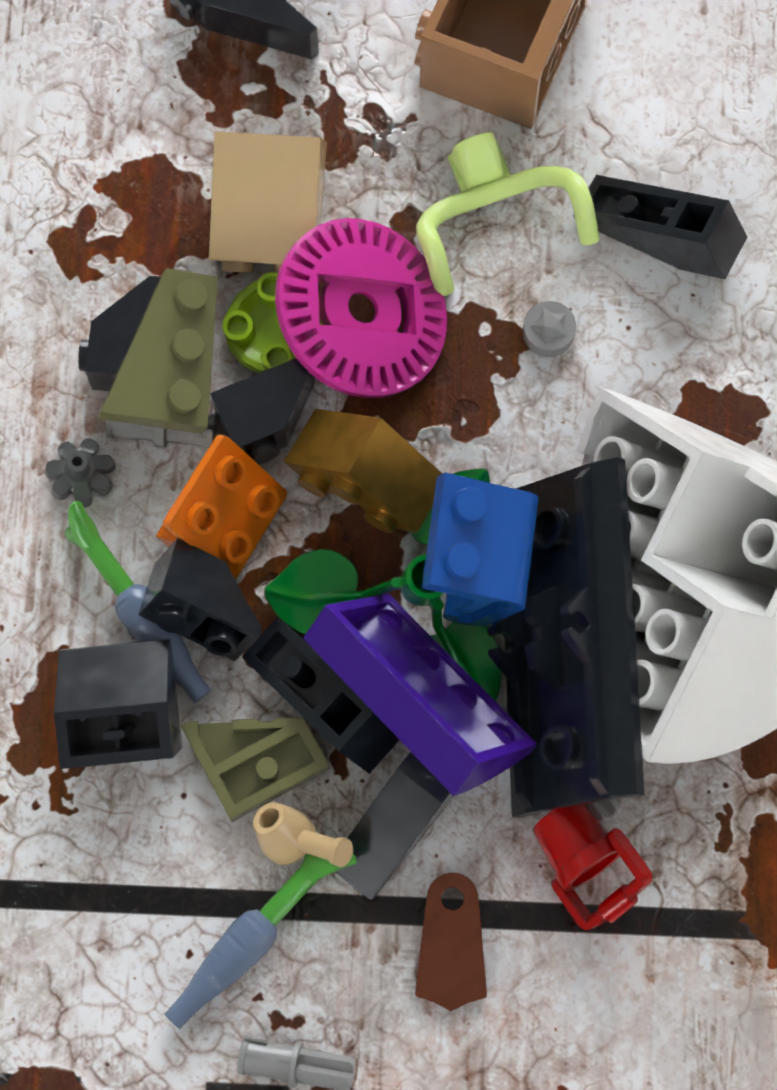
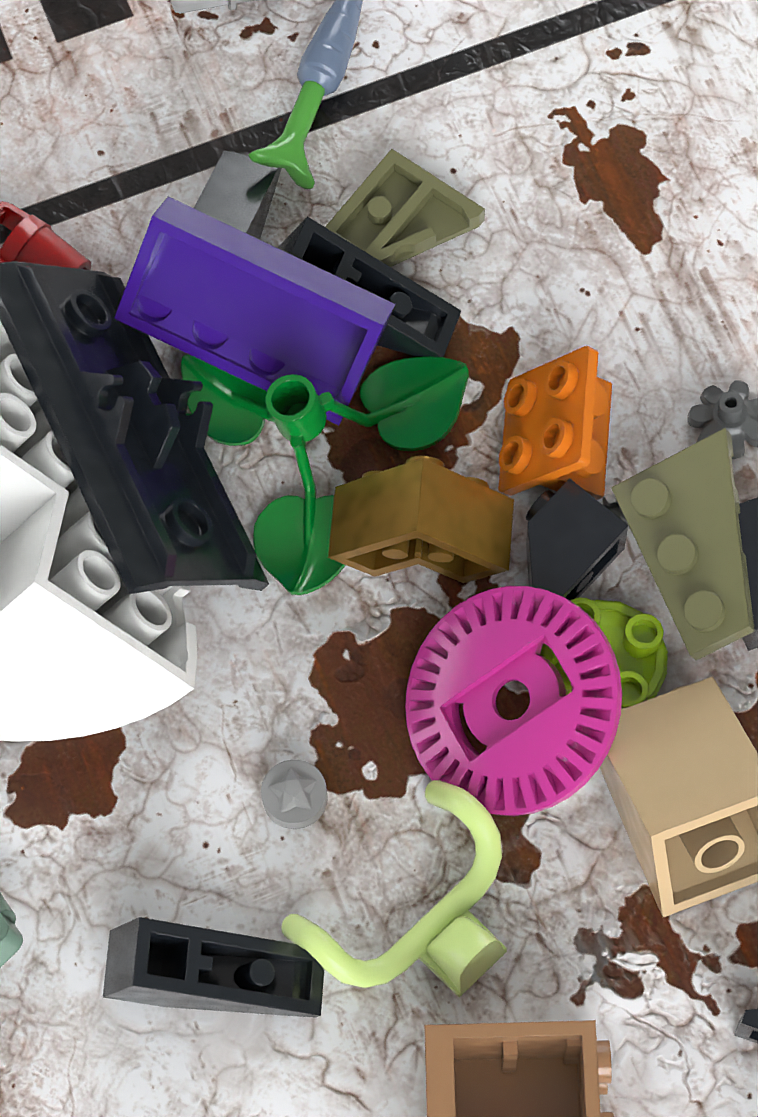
camera: 160 degrees right, 5 degrees down
black slope [54,638,183,769] -> none
piece [65,501,211,704] -> none
black slope [138,538,262,662] -> none
tan bar [253,802,353,867] -> none
copper piece [415,873,487,1011] -> none
blue piece [422,472,539,626] -> none

